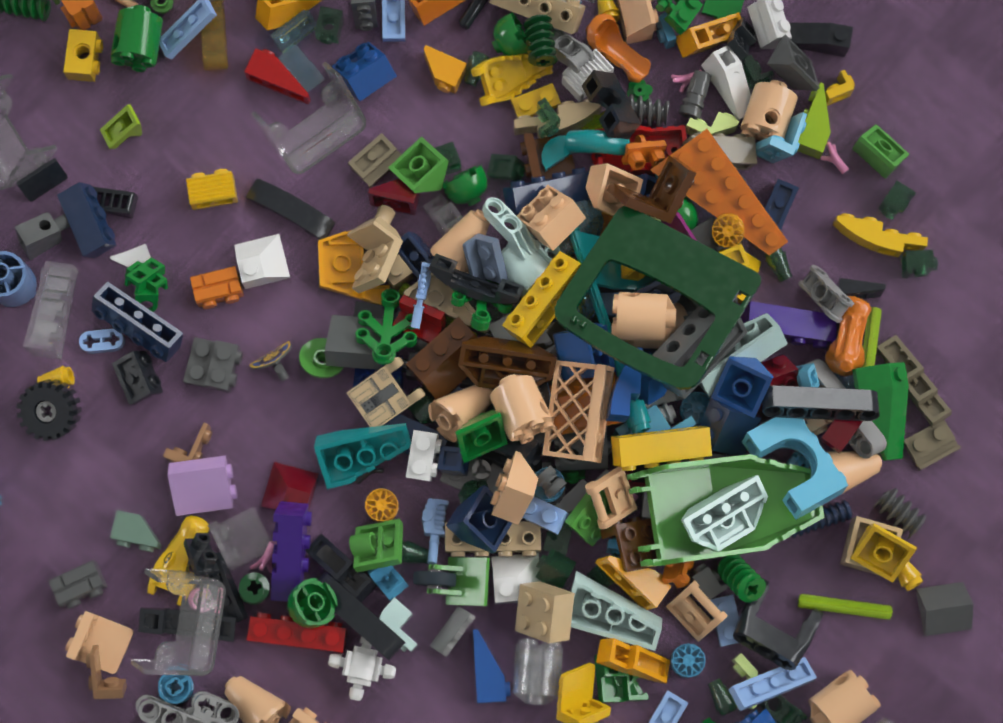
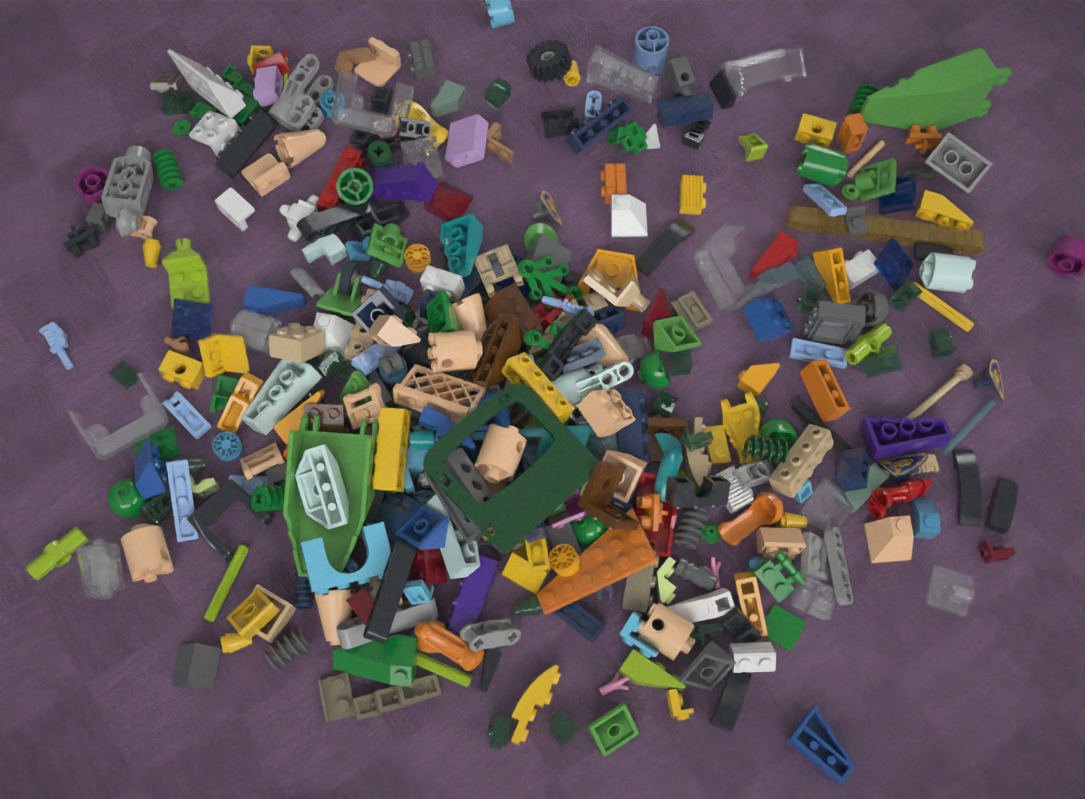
camera: 105 degrees right, 10 degrees down
dark grey plate [183,337,243,393] -> none
none -> clear green brick [484,77,511,109]

